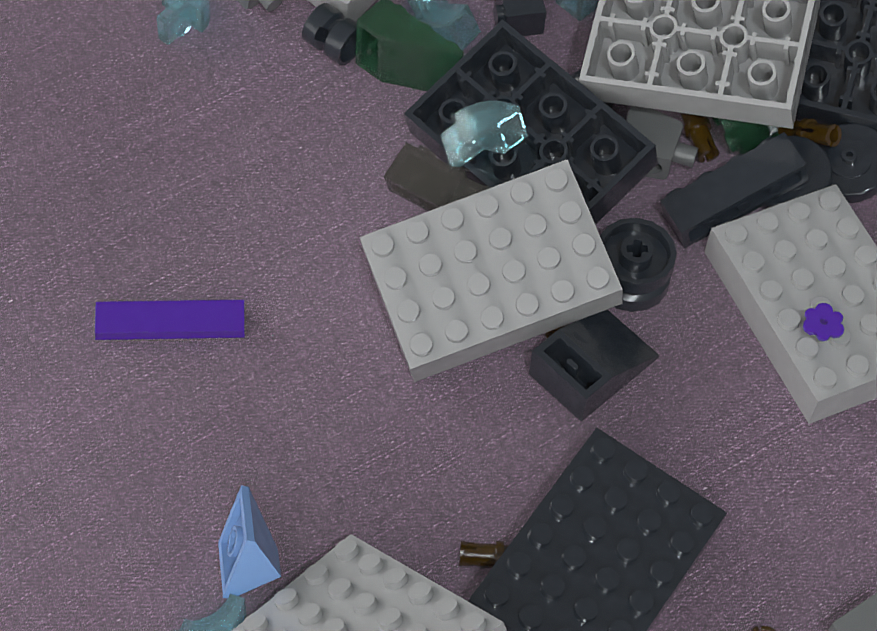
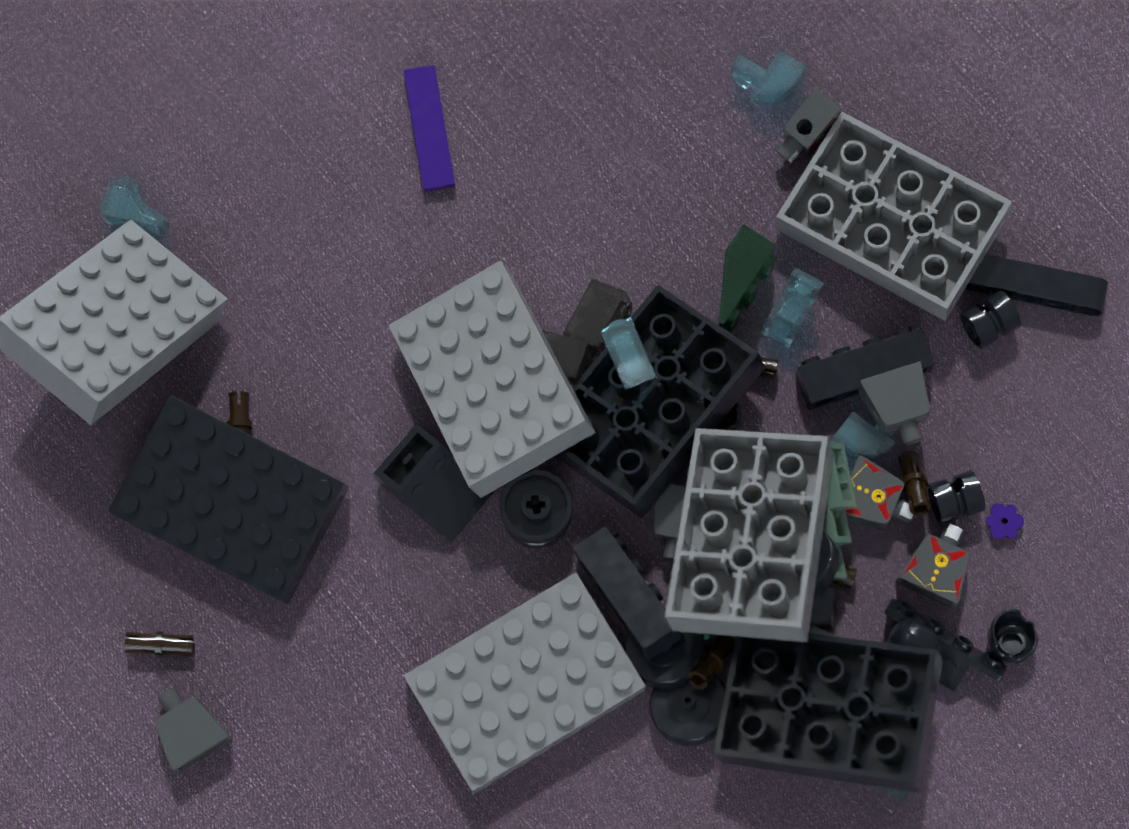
camera: 90 degrees right, 20 degrees up
medium blue slope [218,485,281,599] -> none
black wheel [302,3,367,65] -> none
dark purple plant [803,303,844,341] -> none

